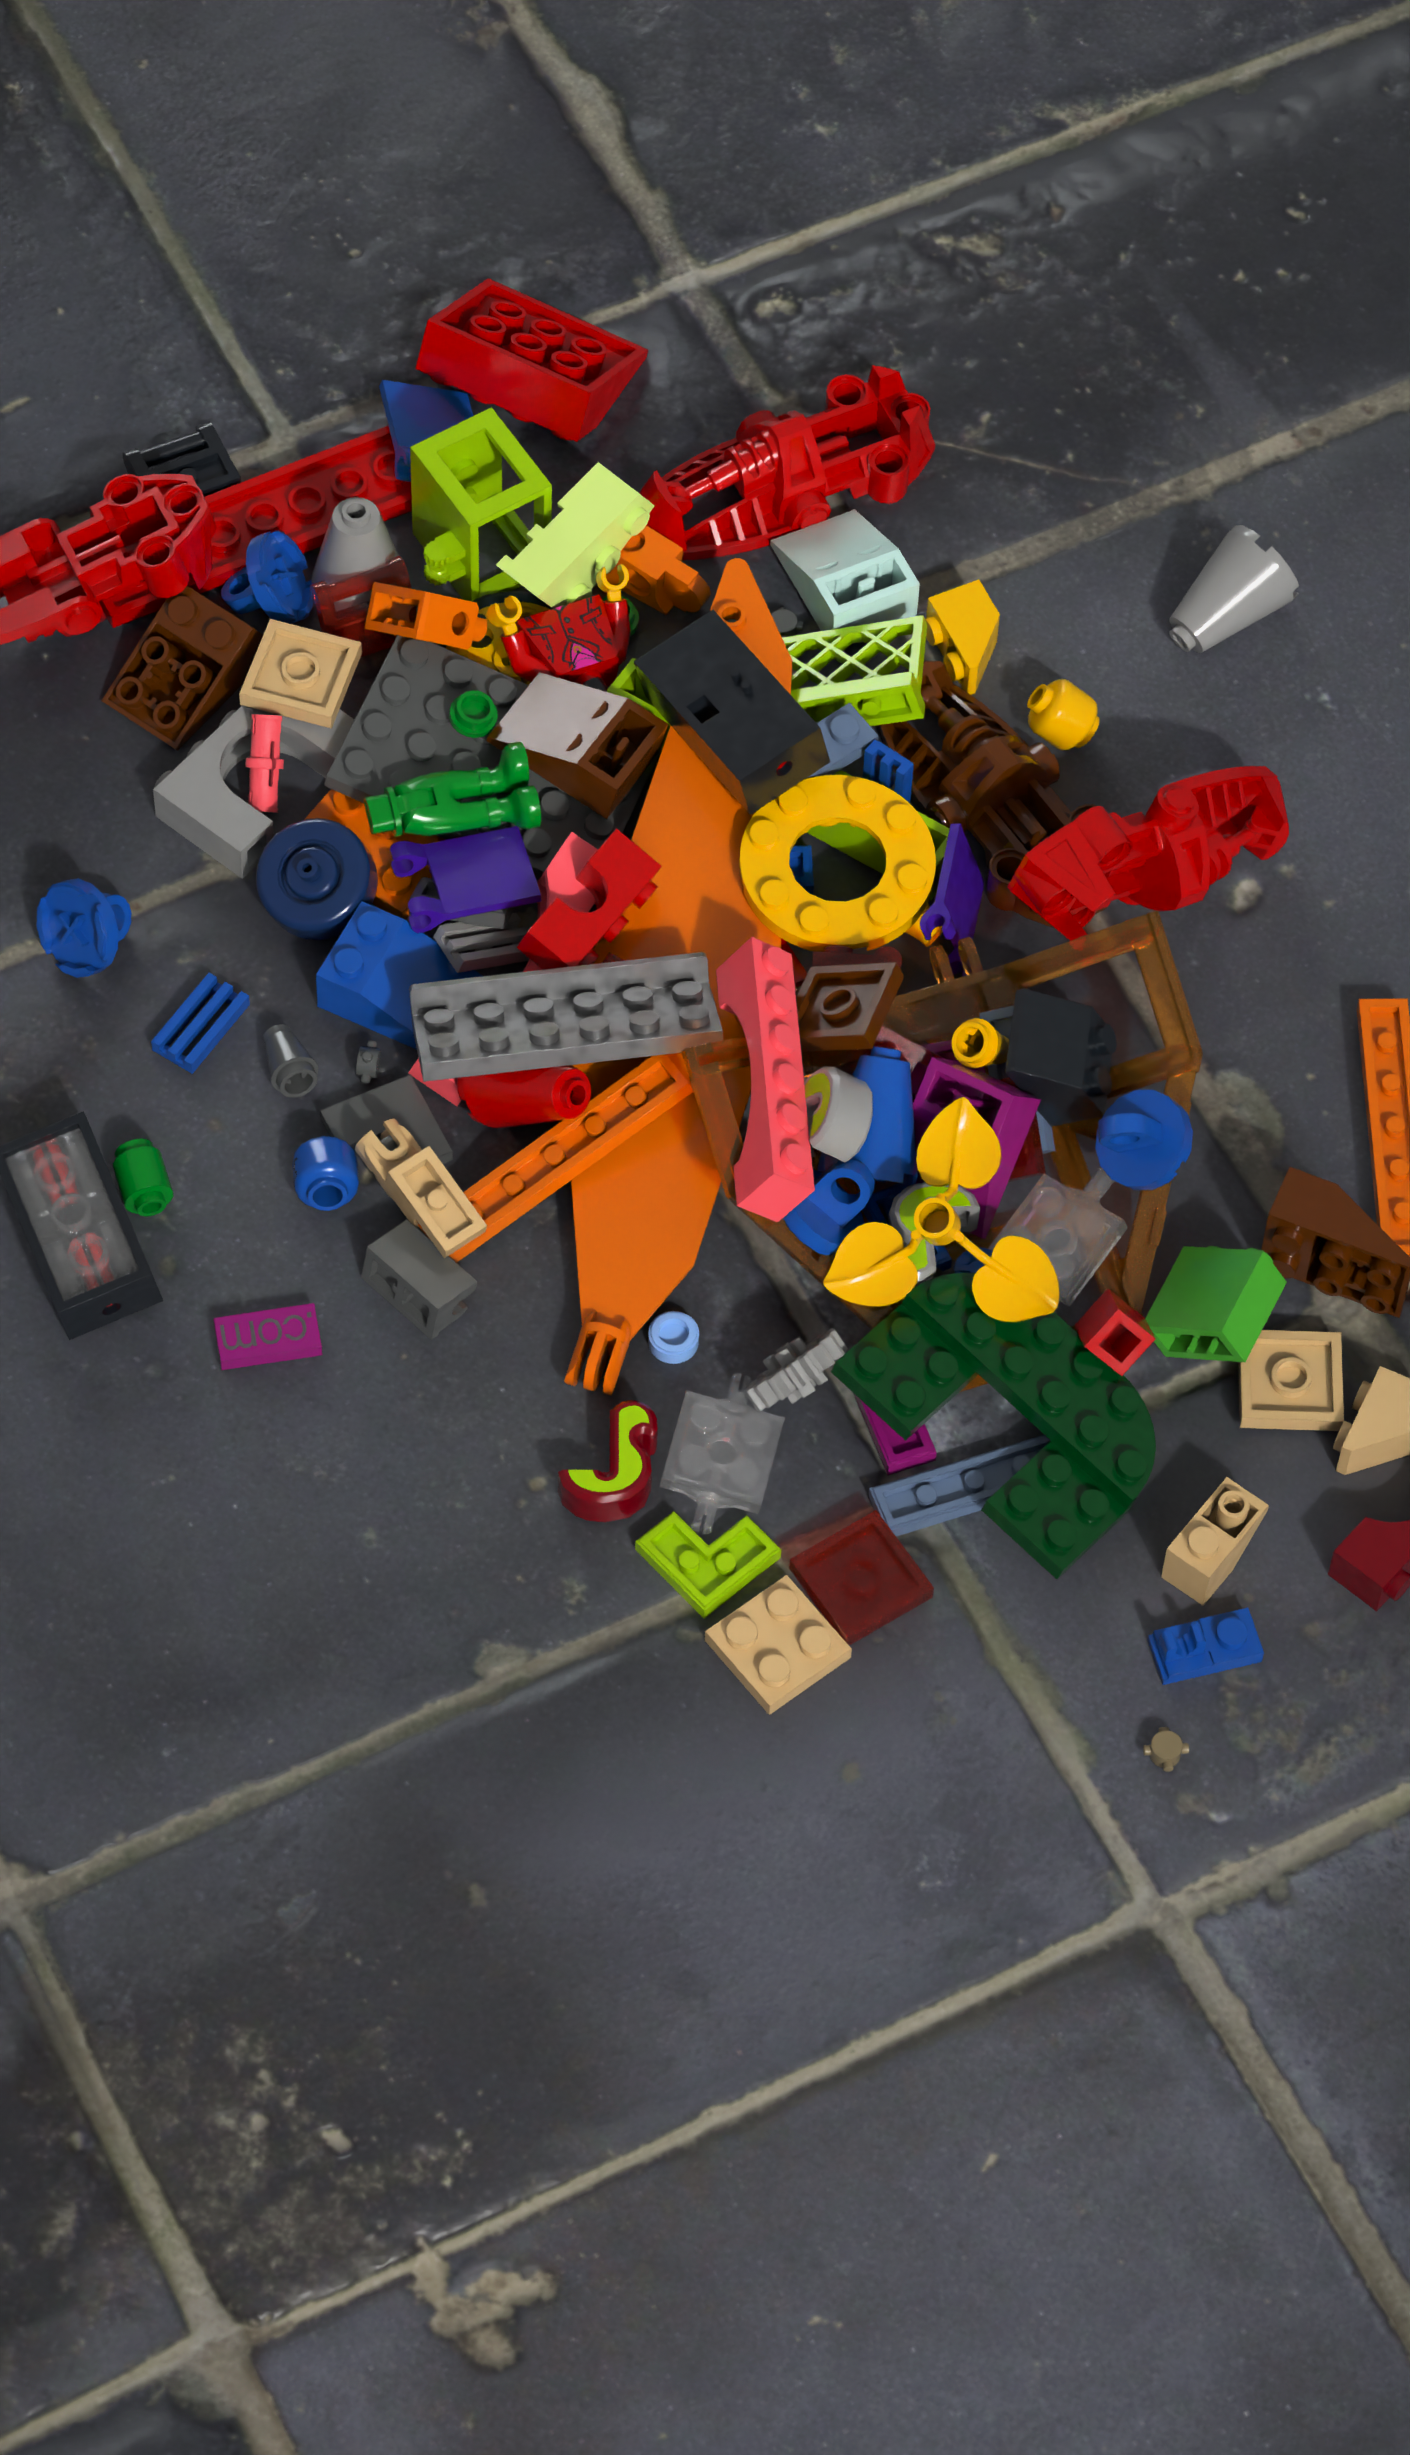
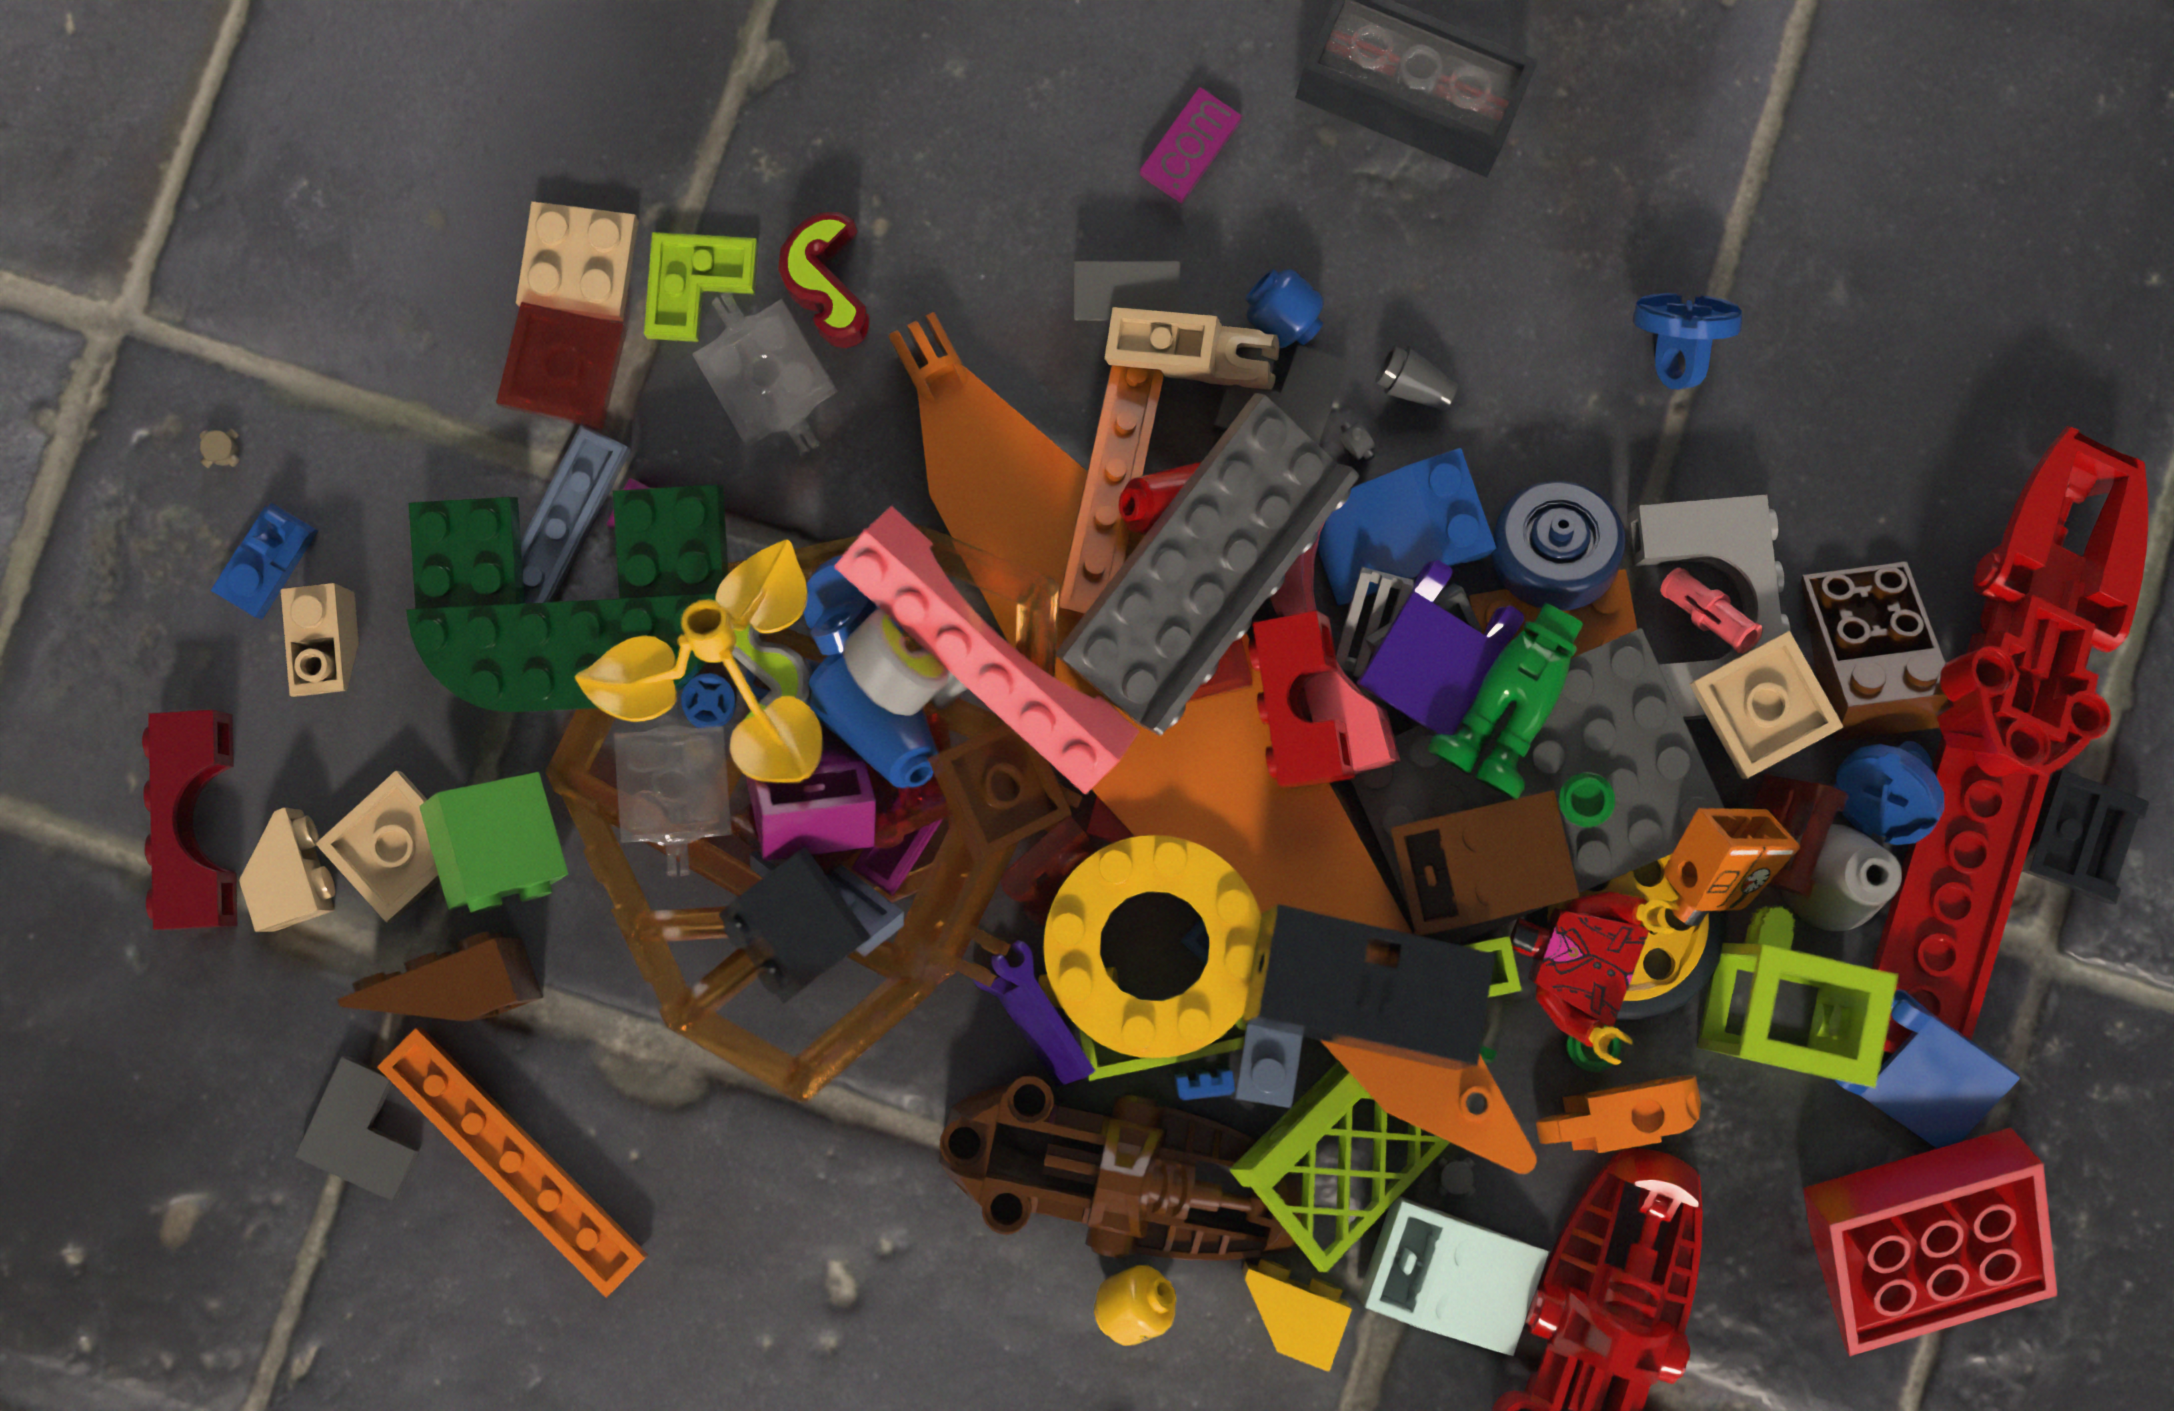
camera: 140 degrees right, 25 degrees up
green brick [113,1139,174,1217] -> none
blue tile [151,972,250,1074] -> none
yellowish green wedge [496,462,655,608] -> none
light blue tile [648,1311,699,1364] -> none
light grey gear [743,1328,848,1412] -> none
yellow cone [952,1018,1009,1068] -> none
red piece [1007,766,1289,950] -> none
red brick [1074,1289,1156,1376] -> none
blue tile [1095,1090,1193,1190] -> none

